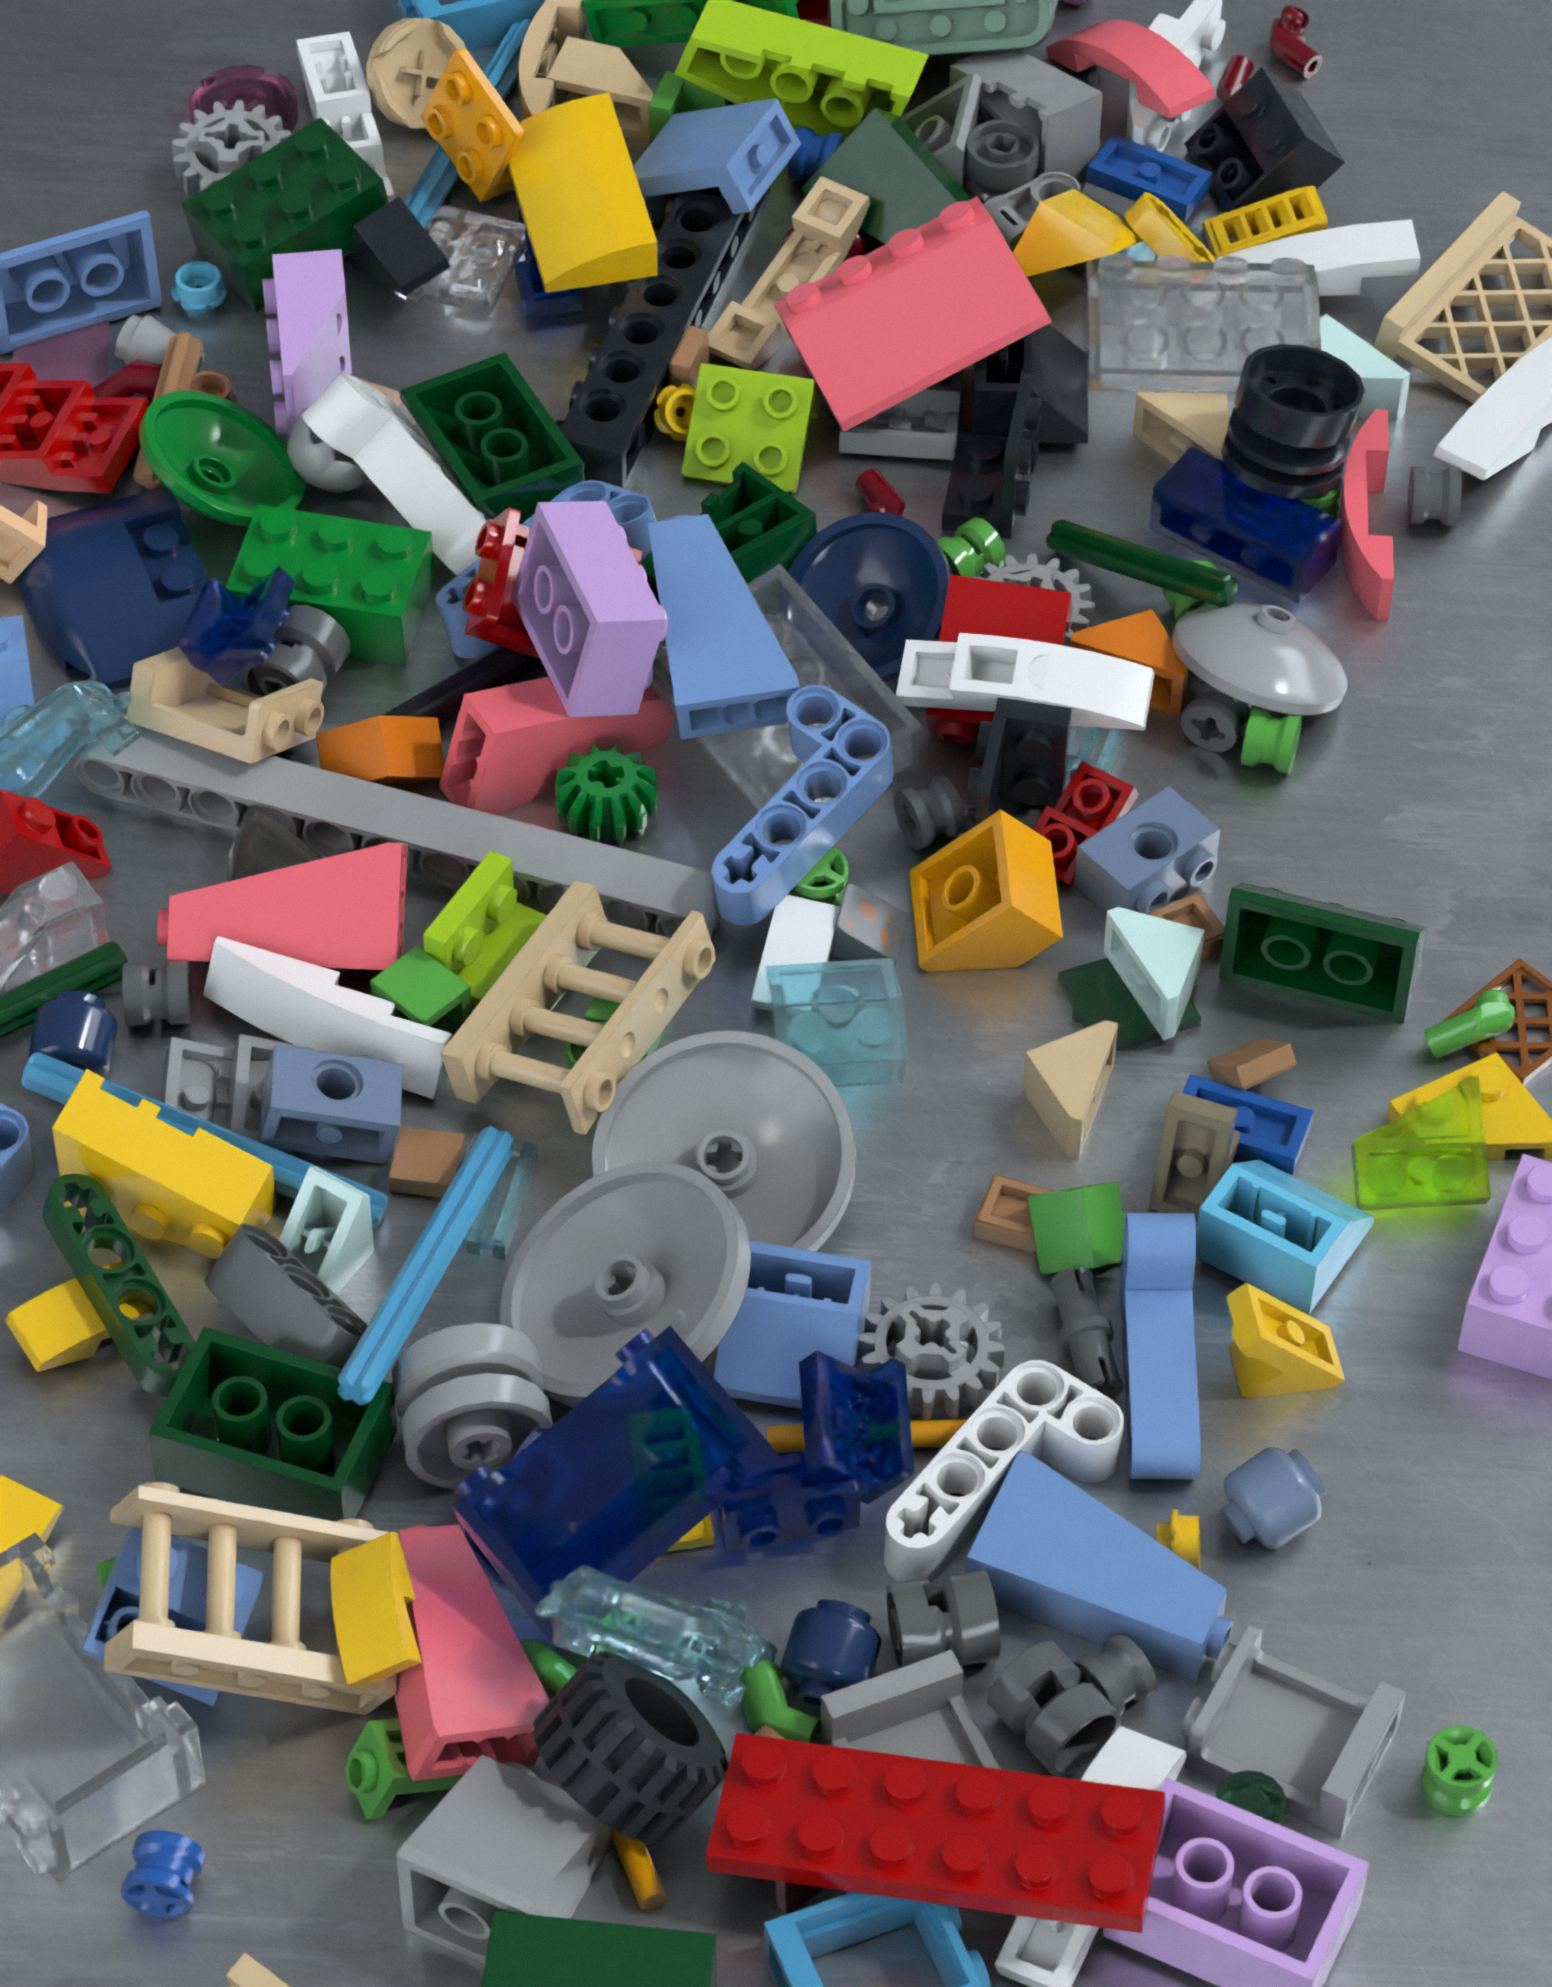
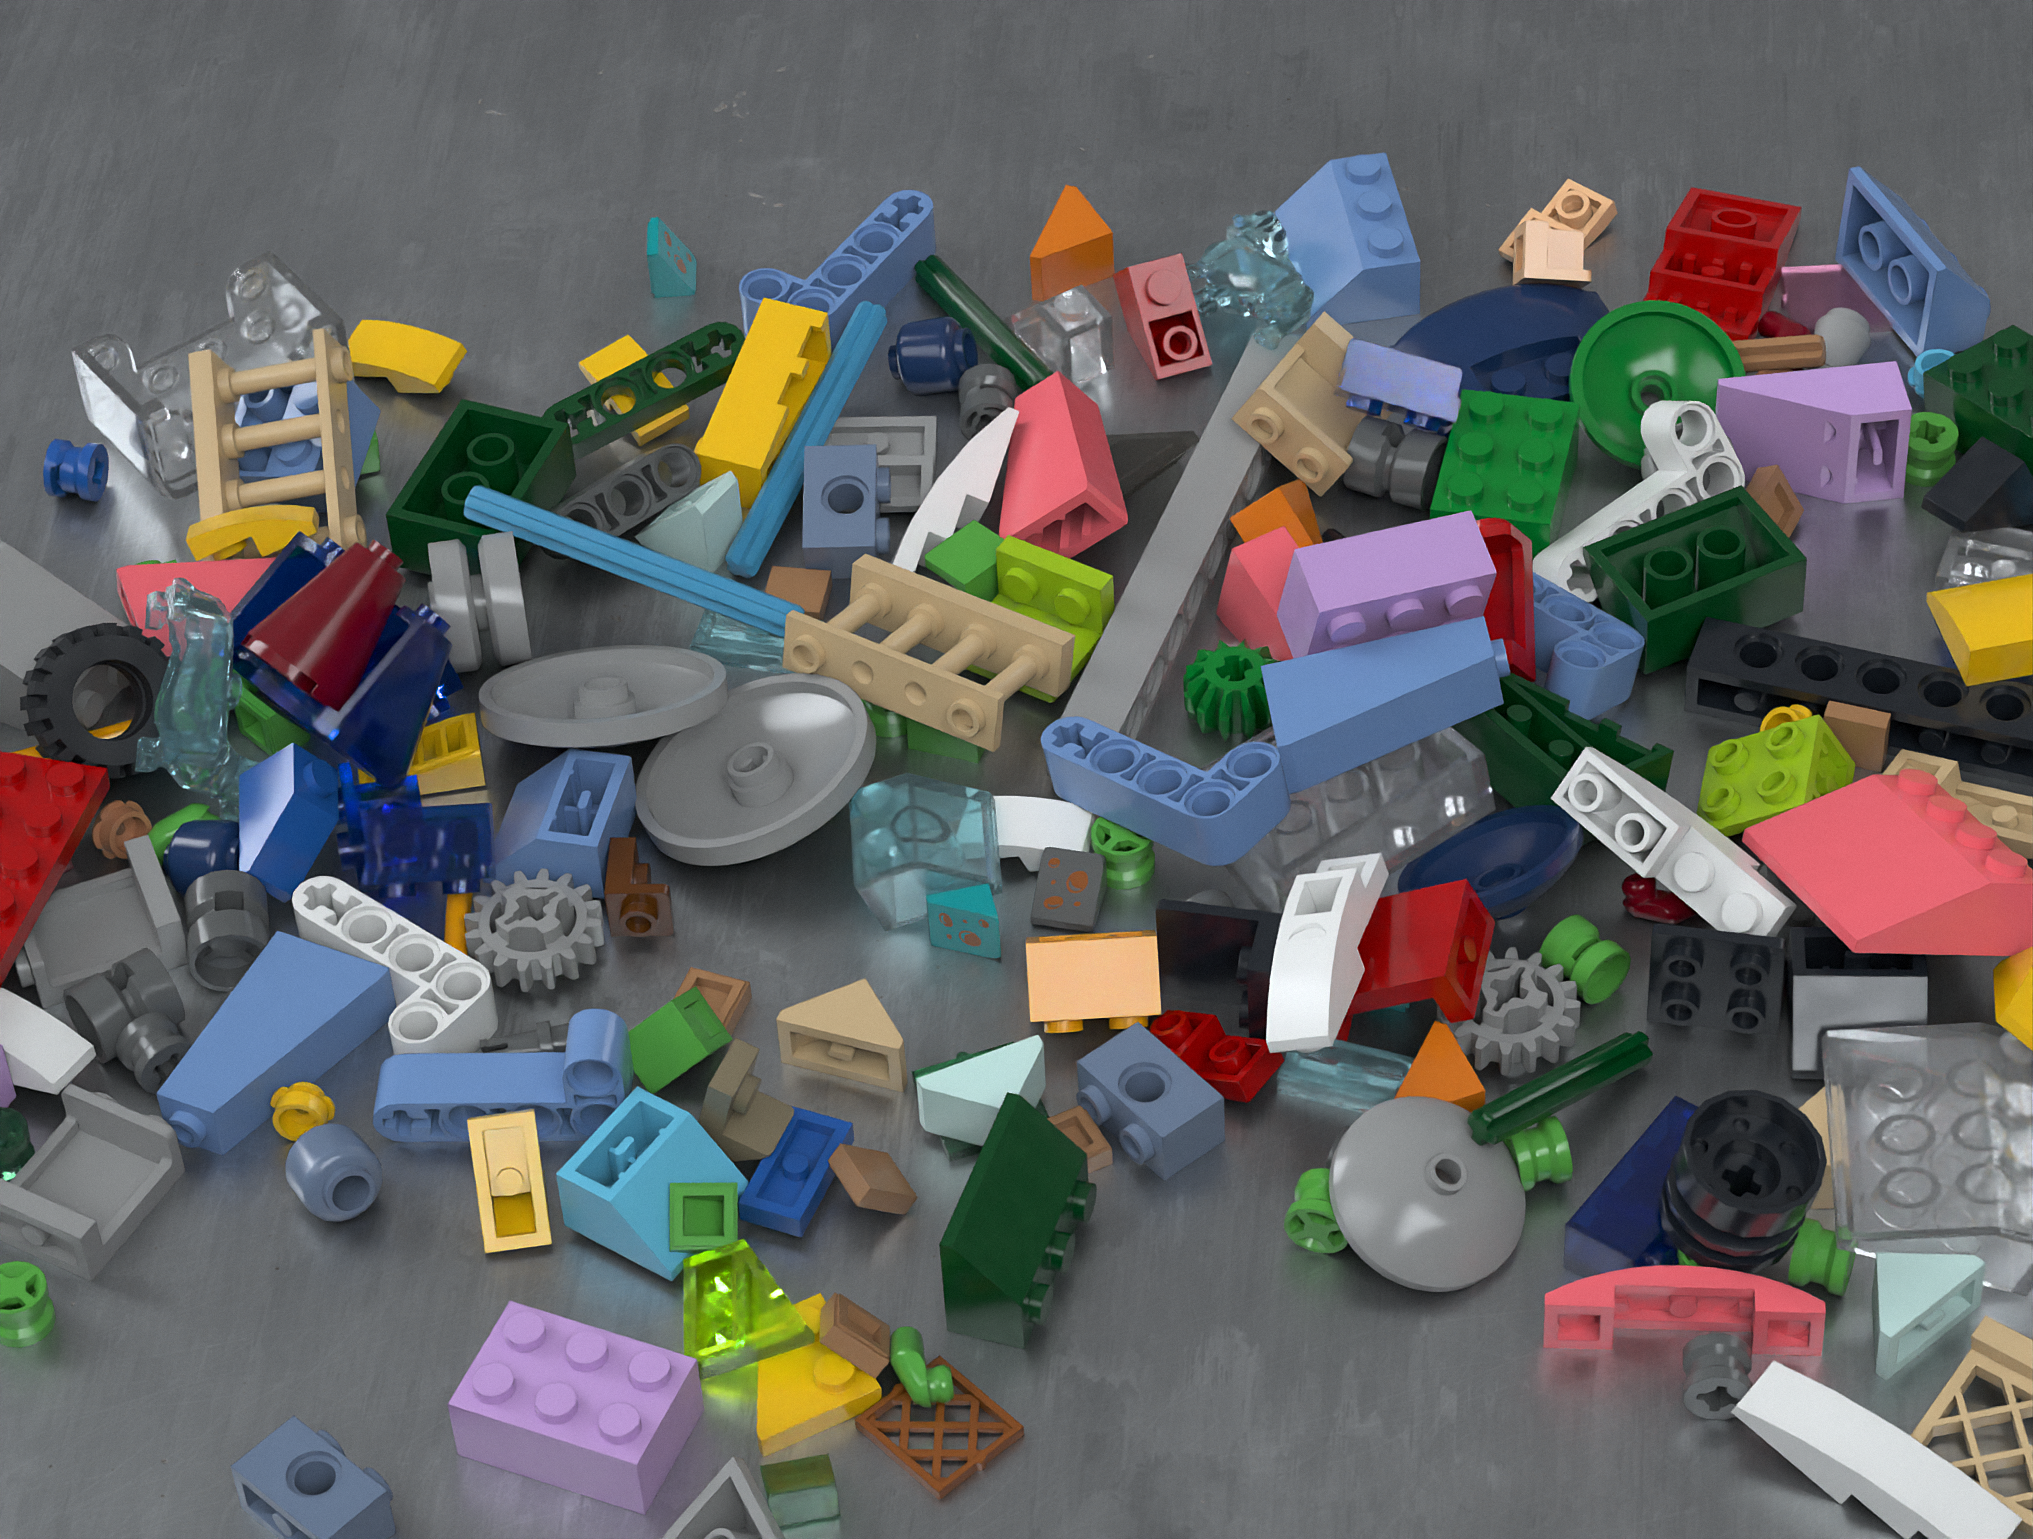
camera: 95 degrees right, 5 degrees down
none -> blue slope [239,743,339,903]
none -> dark red cone [241,539,406,717]
none -> reddish brown bracket [604,837,675,937]
none -> bright green slope [670,1182,738,1257]
none -> medium nougat tile [819,1292,890,1378]
none -> teal slope [926,883,1001,959]
none -> white slope [1551,747,1797,937]

